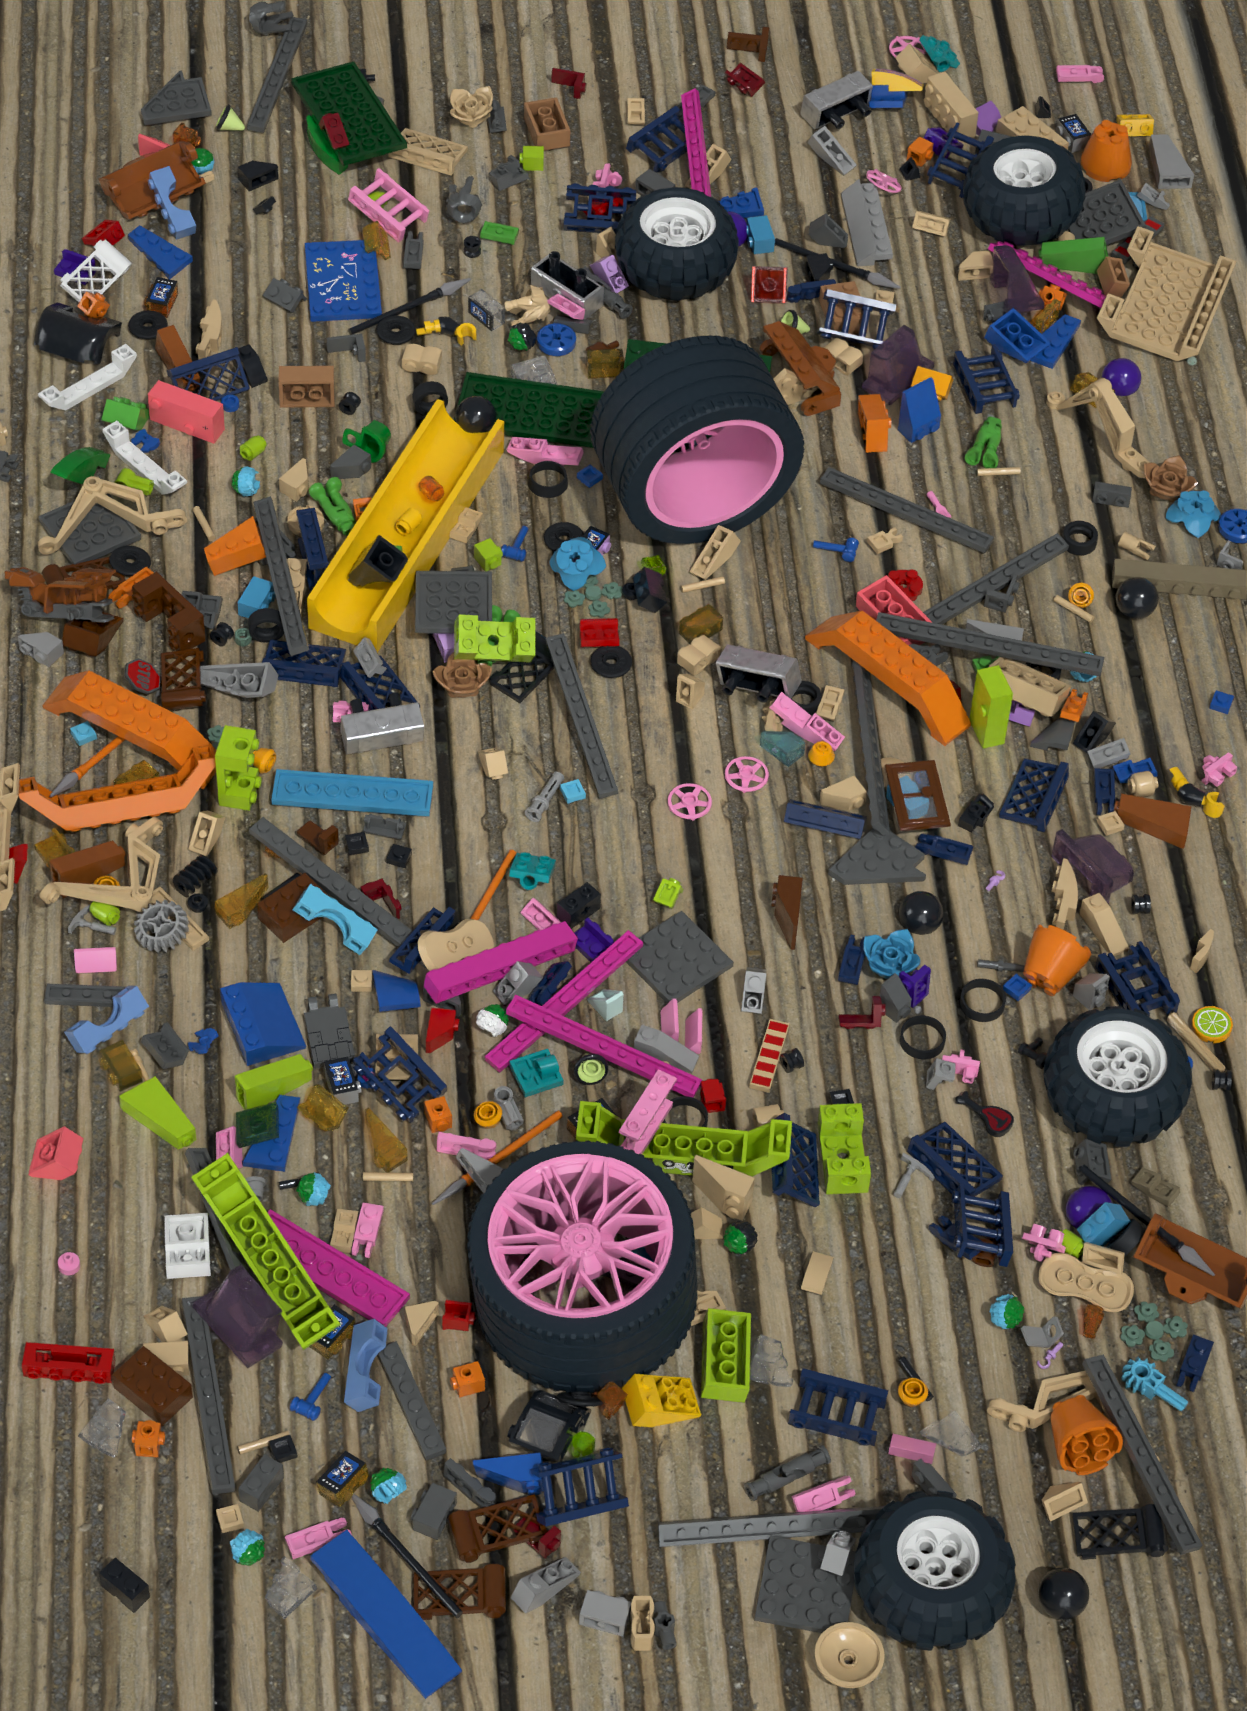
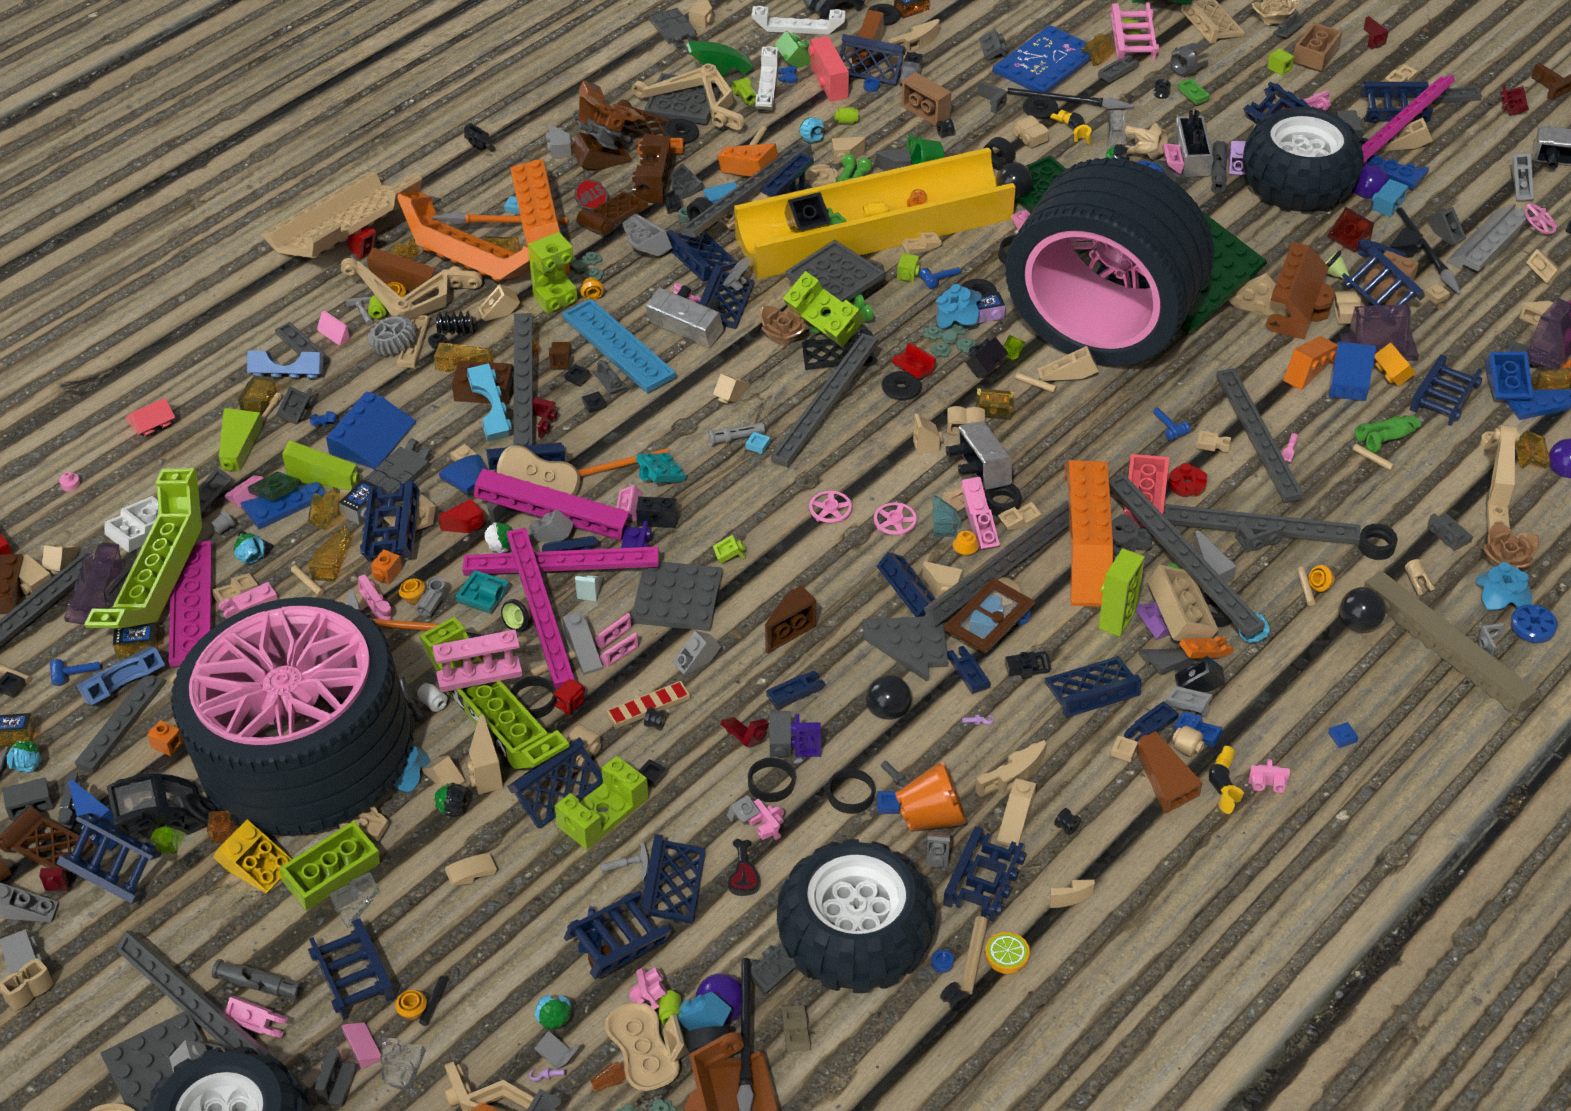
camera: 50 degrees right, 5 degrees down
dark grey slope [489,155,529,191] -> none
dark grey axle [654,1601,677,1650] -> none
dark azure brick [864,929,920,979] -> none
clear purple windscreen [1051,829,1134,905] -> none

